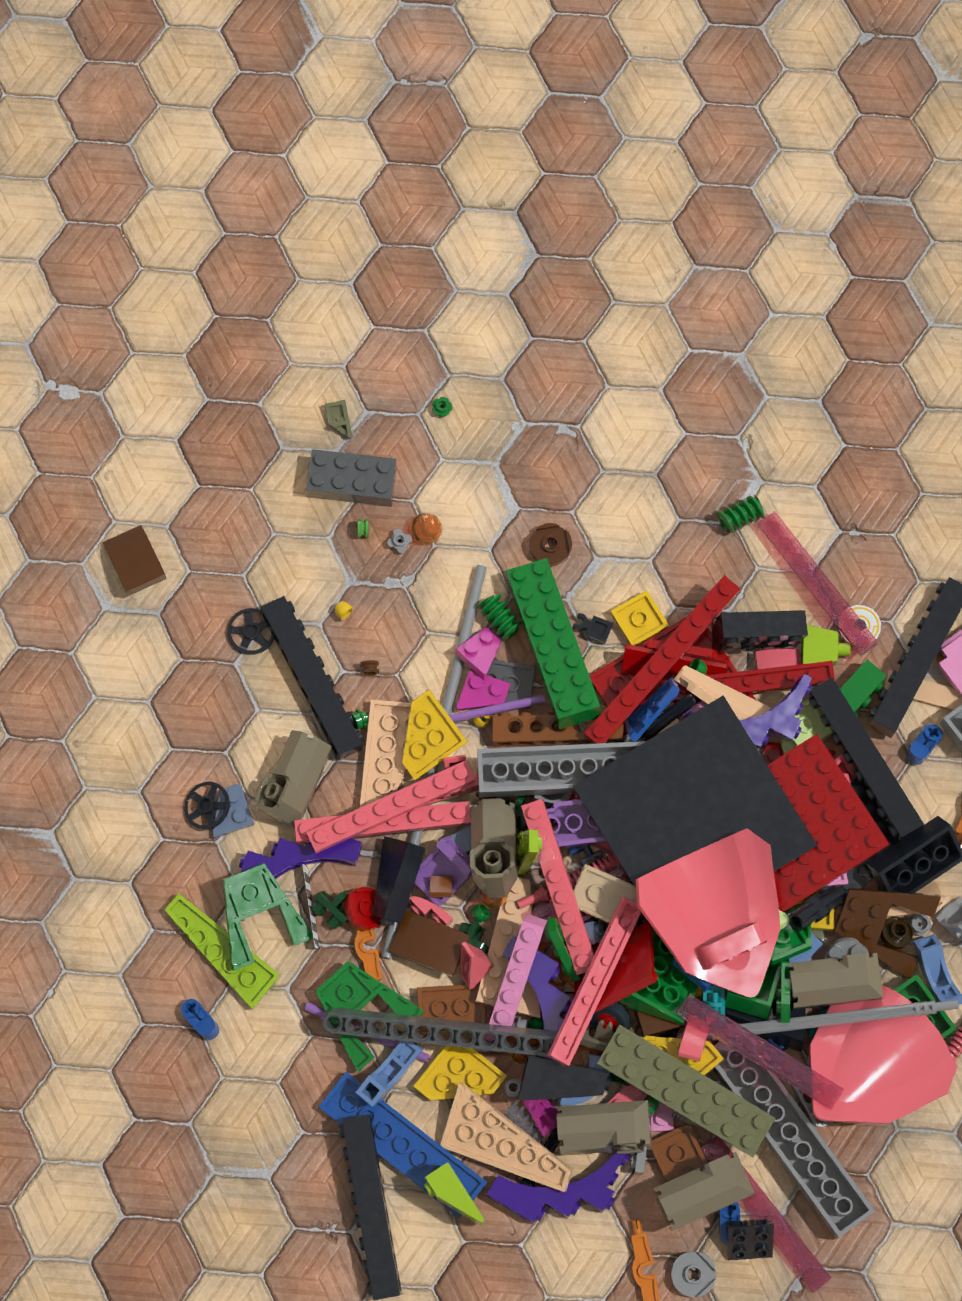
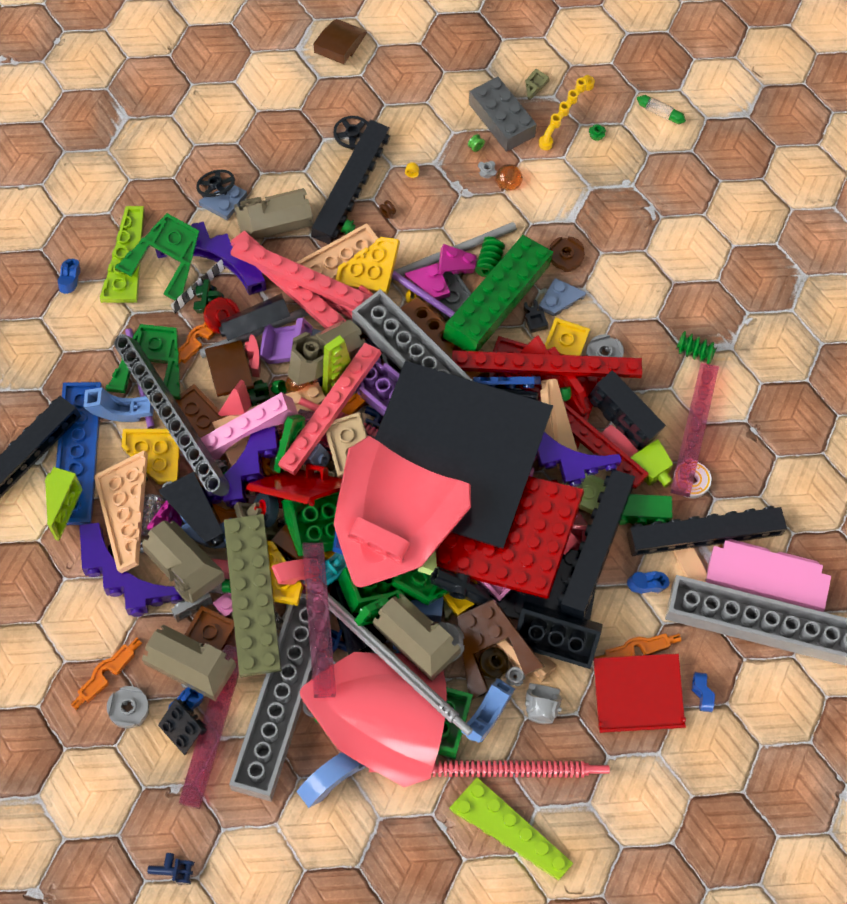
camera: 50 degrees right, 10 degrees down
dark orange tile [430,876,453,897] -> none
coral plate [547,897,641,1066] -> none
none -> medium blue arch [296,752,366,808]
none -> sand blue wing [538,278,586,317]
none -> yellow bar [539,74,595,150]
none -> light grey plate [586,334,624,357]
none -> piece [637,95,686,125]

